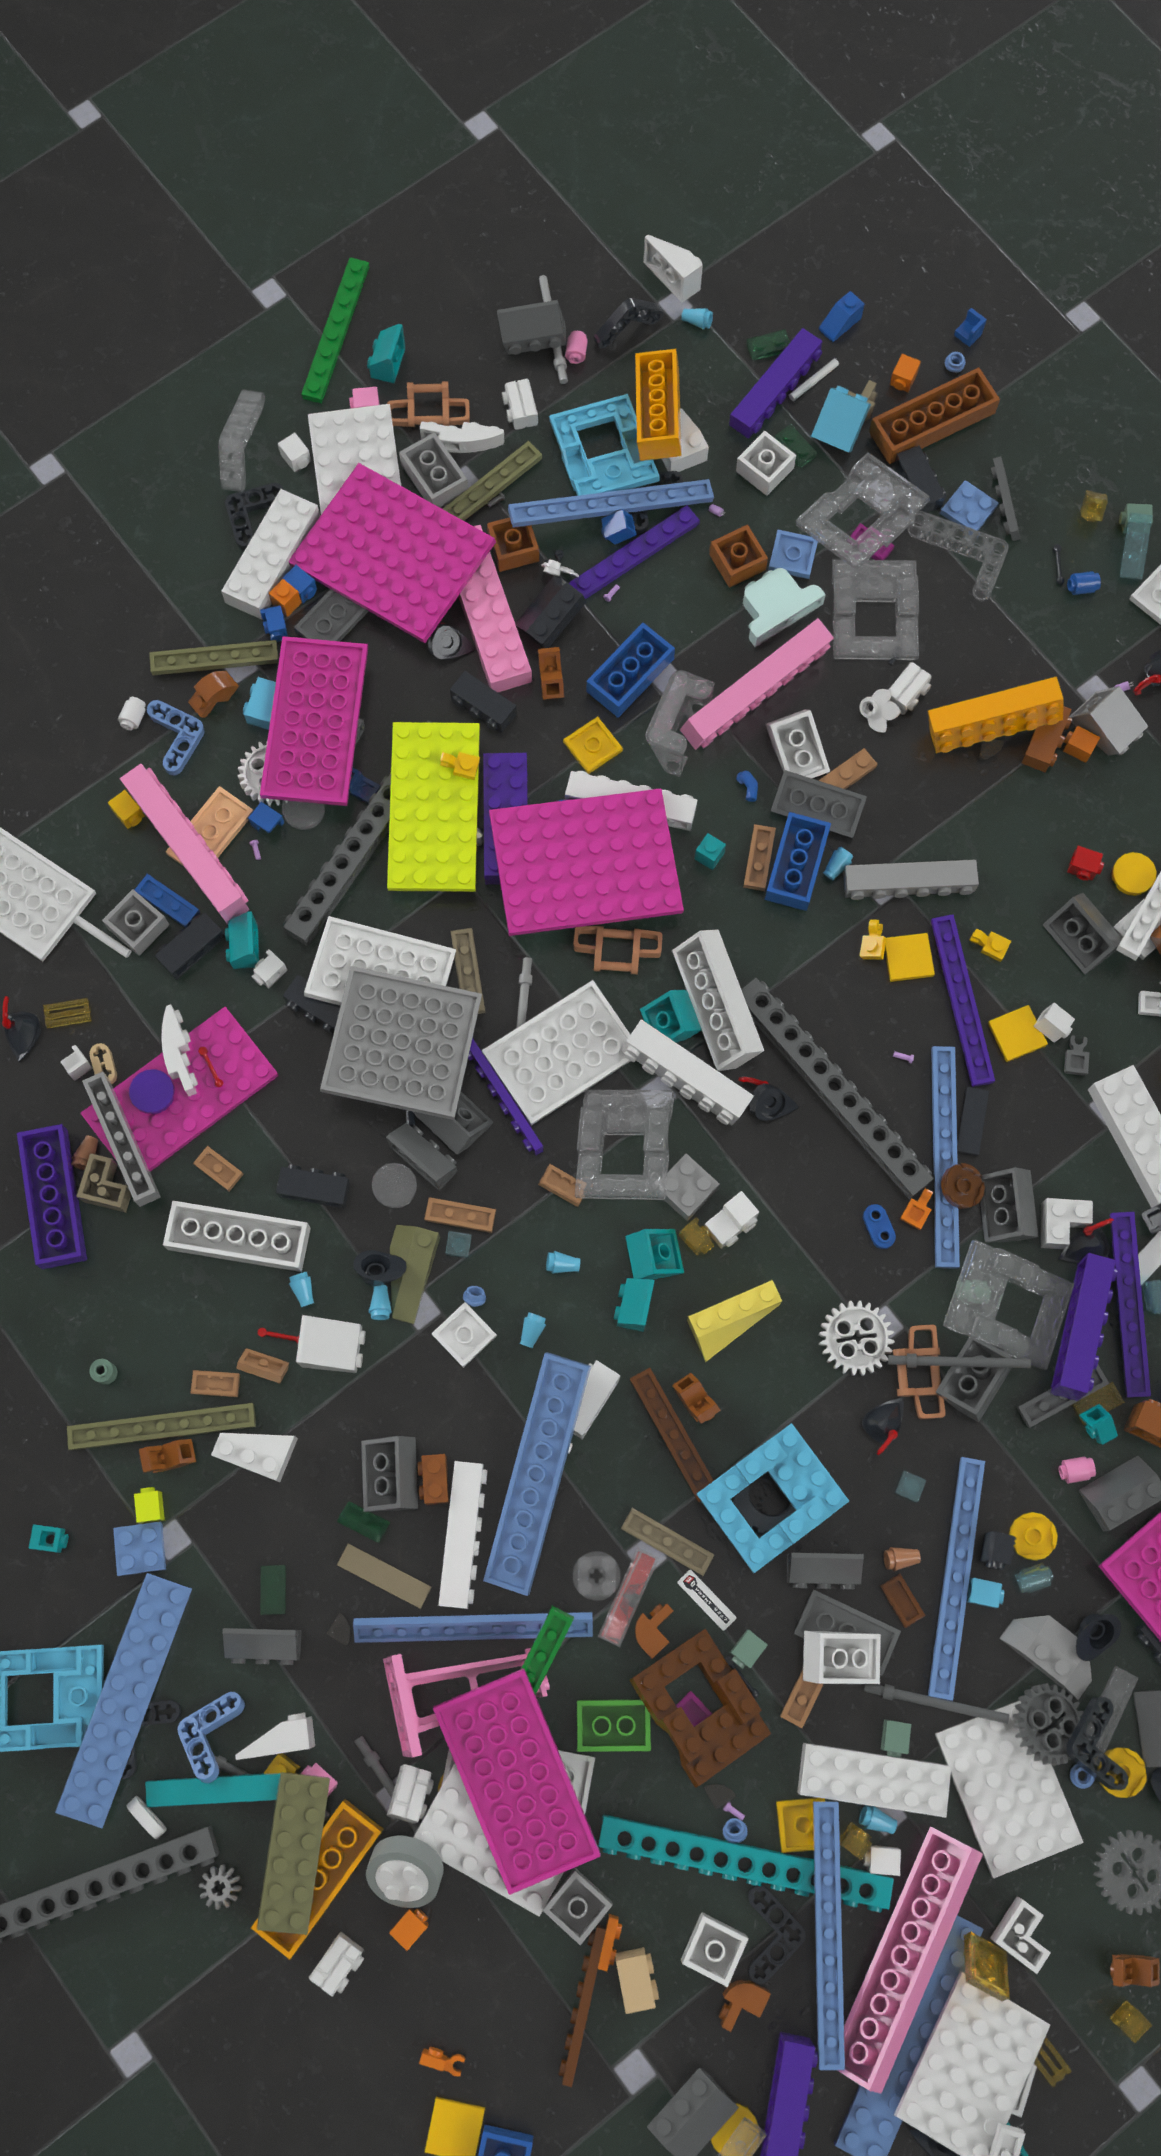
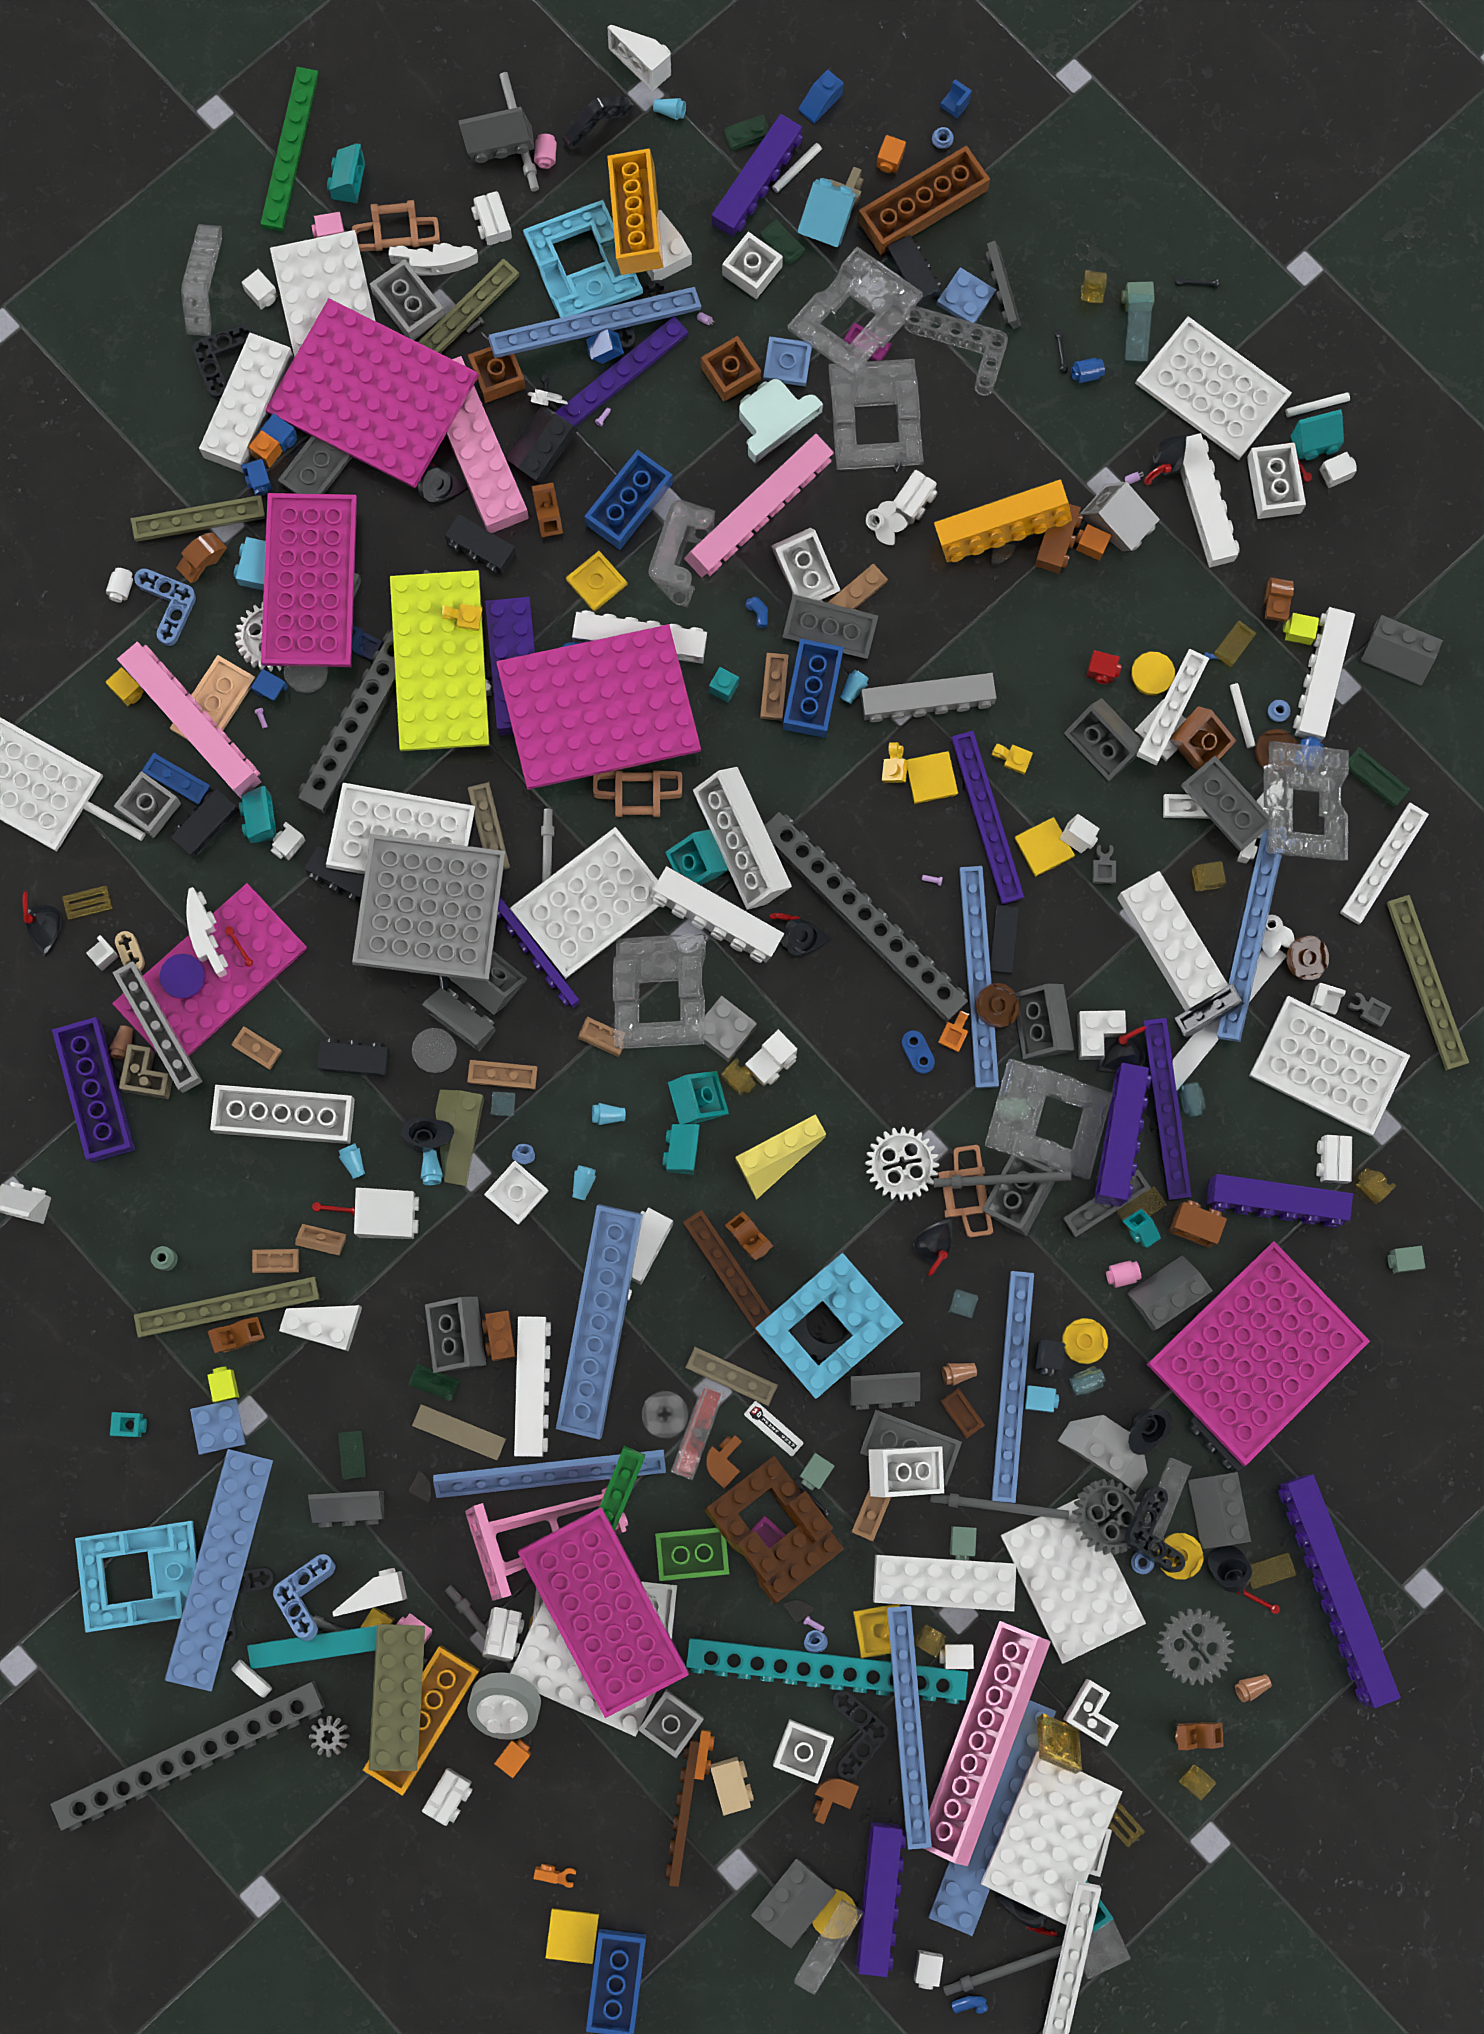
camera: 10 degrees left, 5 degrees up
medium azure cone [859,1805,897,1834] -> none

